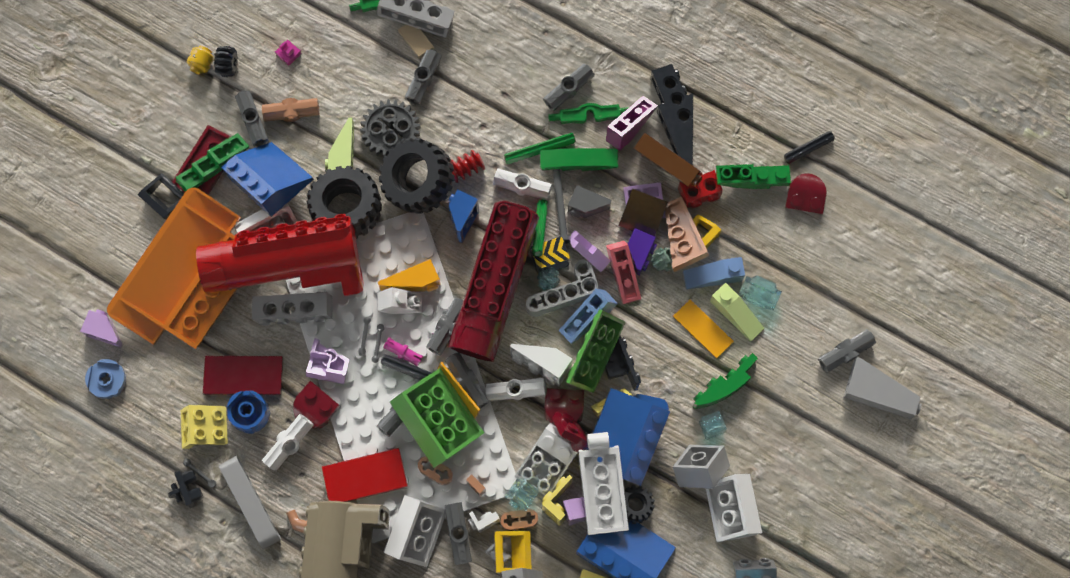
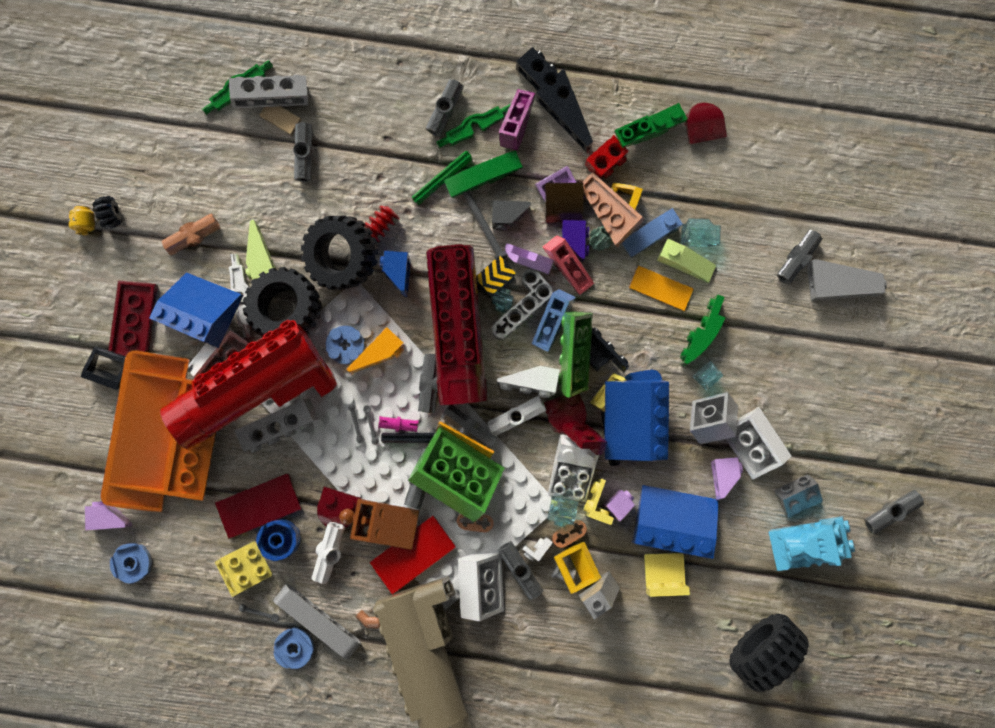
camera: 25 degrees left, 10 degrees up
black hips [168,470,204,509] -> none
green slope [176,133,249,192] -> none
dark grey piece [235,90,269,147] -> none
dark pink tile [275,39,302,66] -> none
lavender slope [306,338,349,384] -> none
dark grey gear [360,99,421,156] -> none
white slope [377,287,422,314] -> none
nougat tile [466,474,486,497] -> none
white piece [493,169,552,200] -> none
green axle [532,199,548,257] -> none
white hinge [578,432,629,535] -> none
black tyre [624,485,655,524] -> none
reddish brown slope [634,133,702,189] -> none
black axle [784,131,835,164] -> none
none -> white piece [229,254,252,338]
none -> medium blue plate [274,627,315,669]
none -> medium blue plate [326,326,365,365]
none -> dark orange slope [339,499,420,549]
none -> lavender slope [711,457,743,500]

